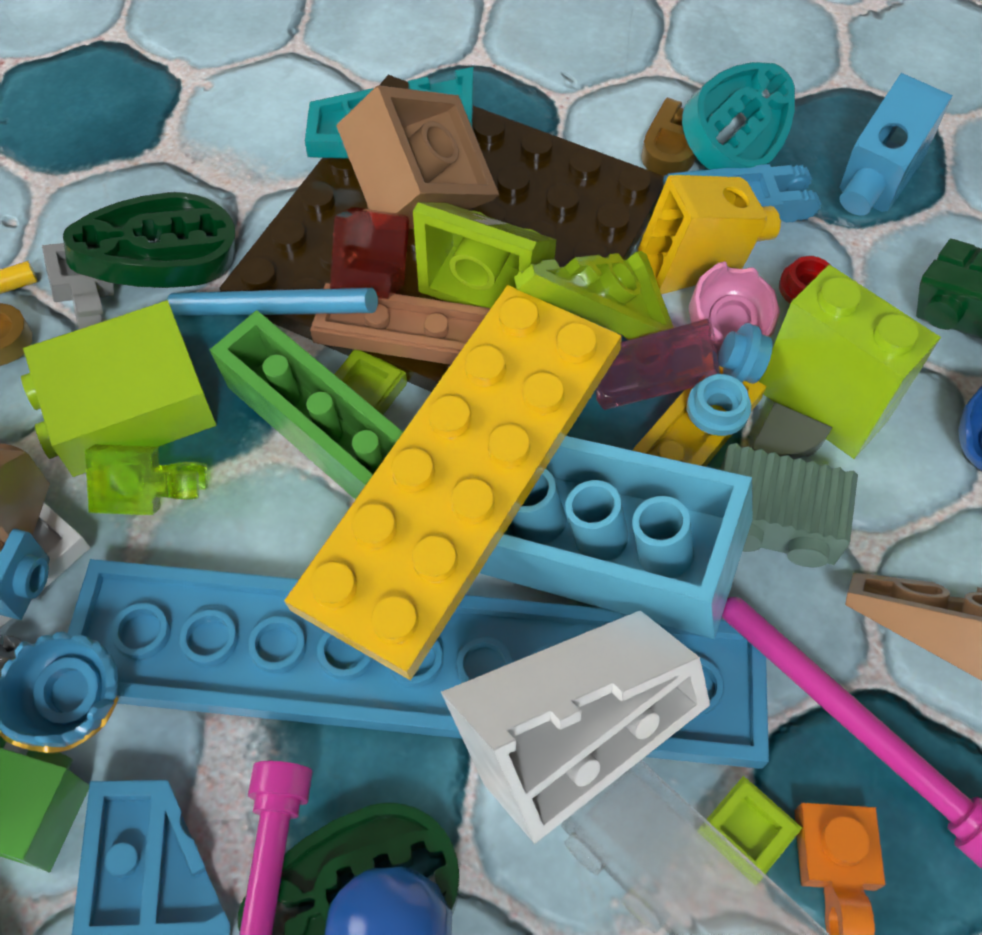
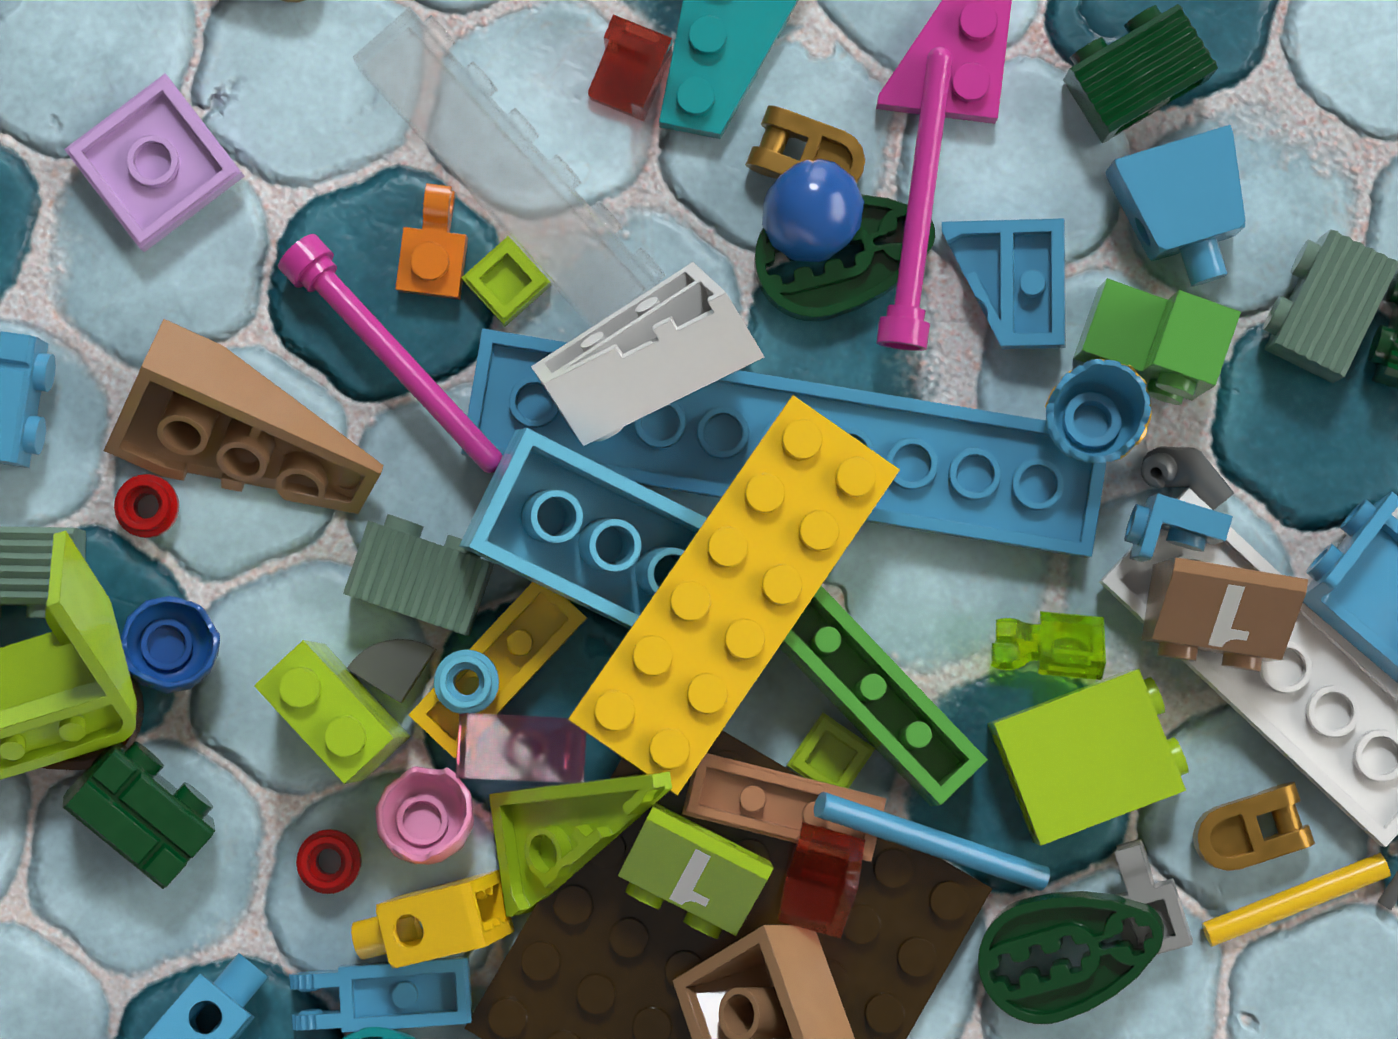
camera: 175 degrees left, 25 degrees up
dark azure plate [718,323,773,384] -> none

